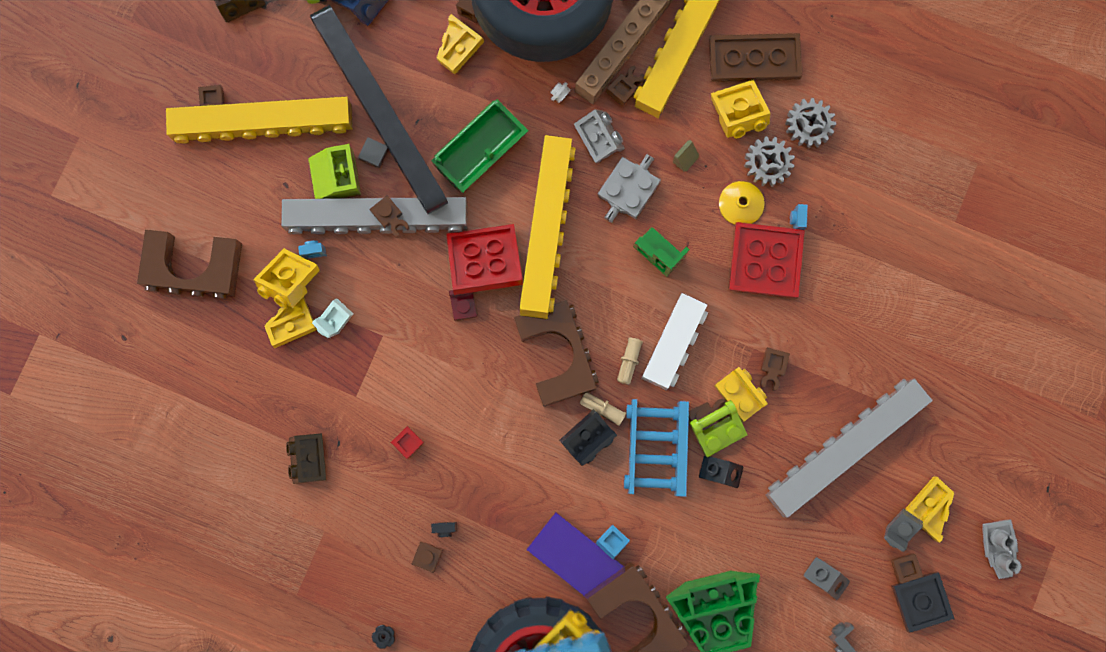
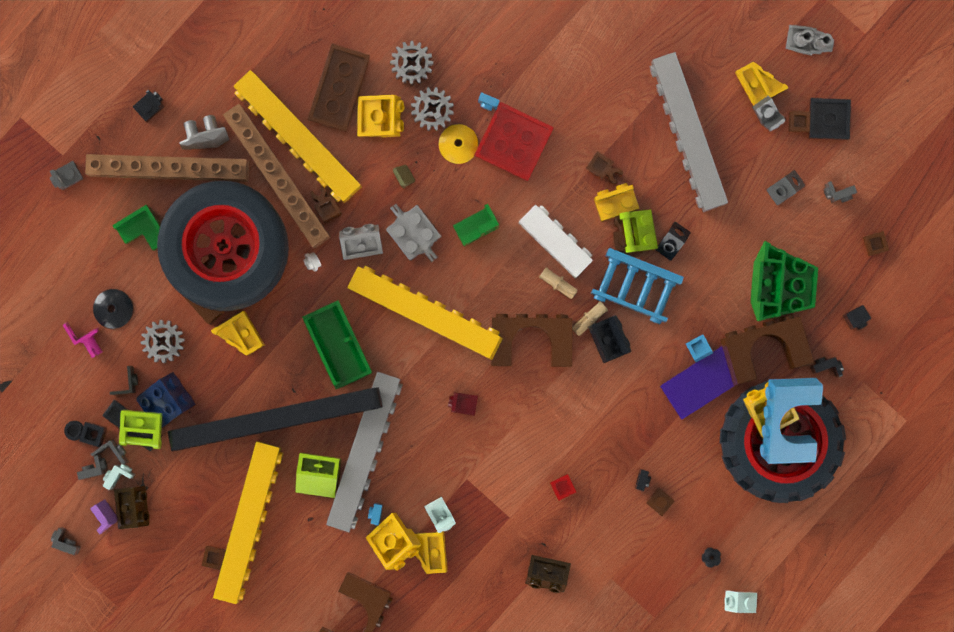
camera: 70 degrees left, 5 degrees up
dark grey tile [358,137,388,168] -> none
reddish brown plate [369,195,410,238] -> none
red plate [446,224,523,295] -> none

